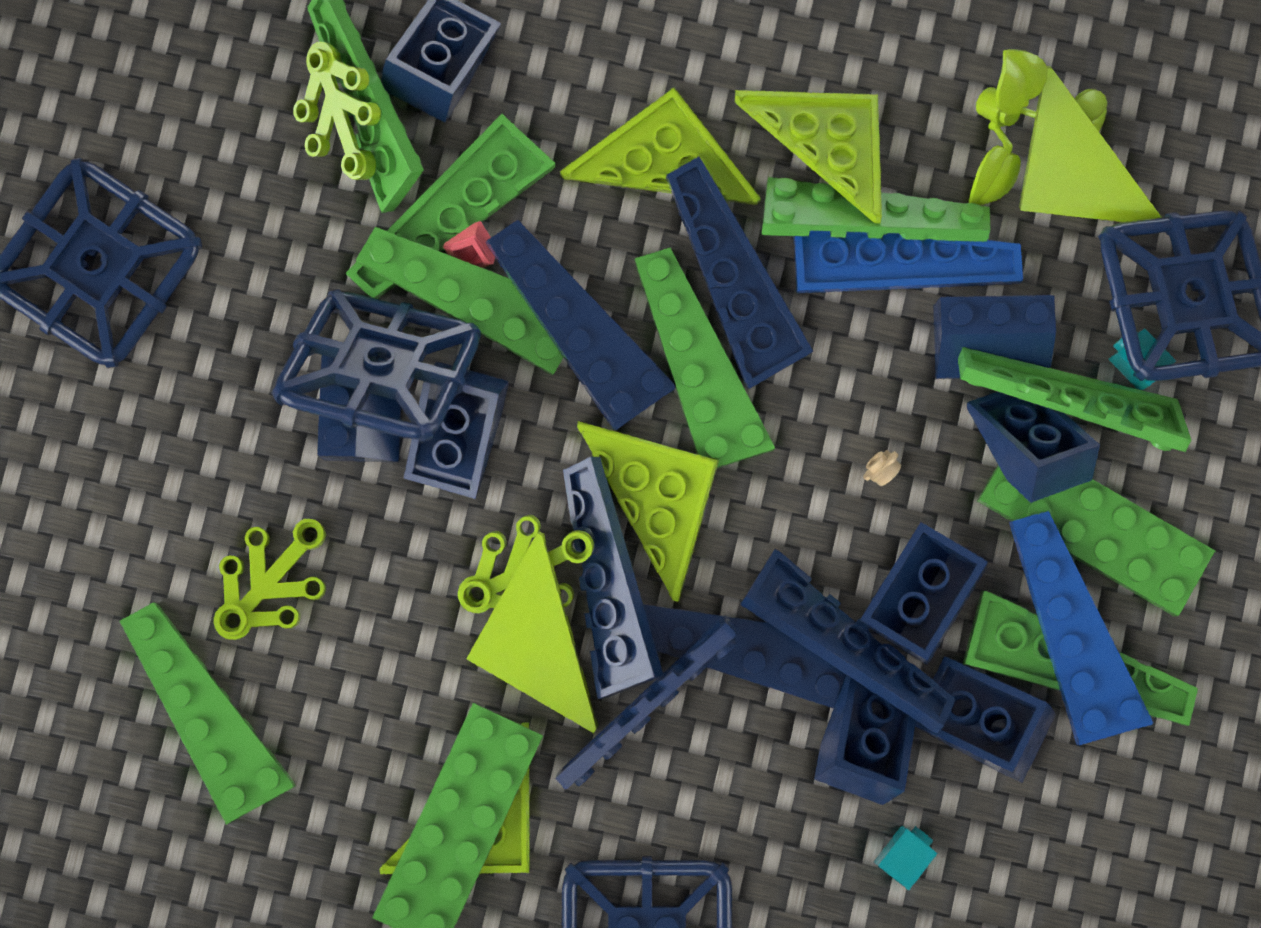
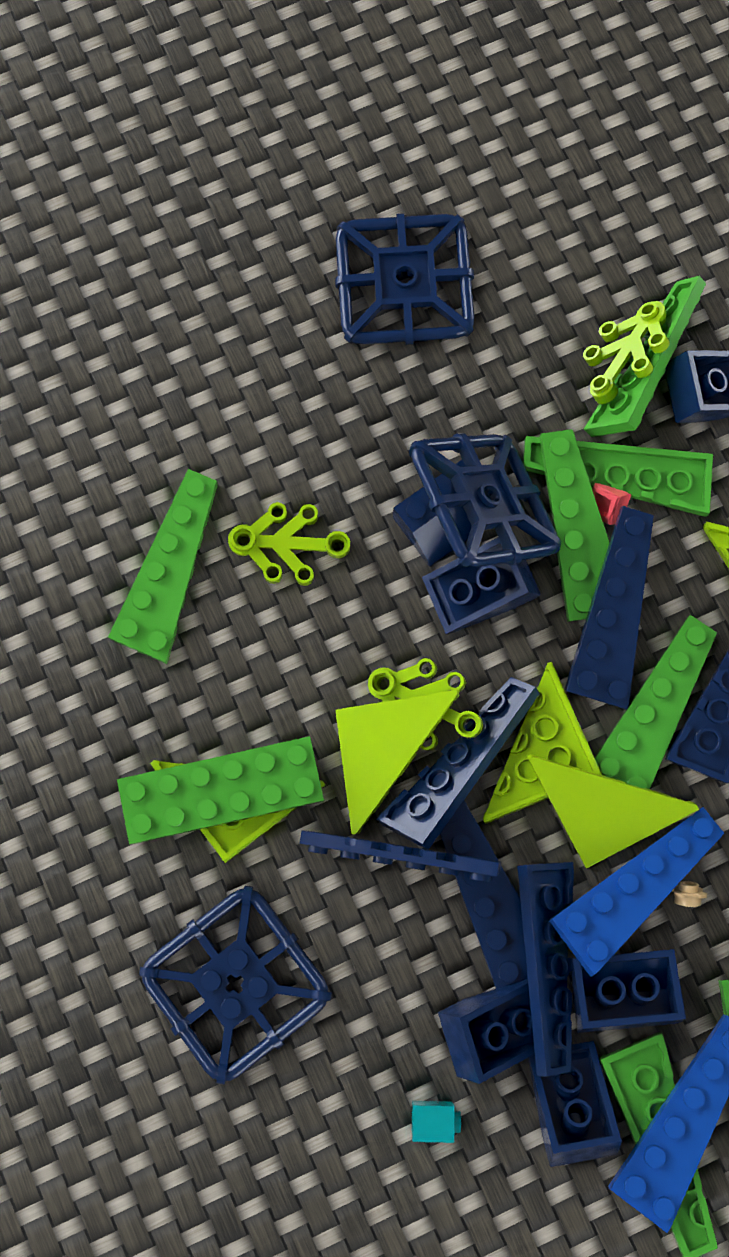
camera: 55 degrees right, 5 degrees down
none -> lime tile [527,754,699,869]
none -> blue wing [549,807,724,977]

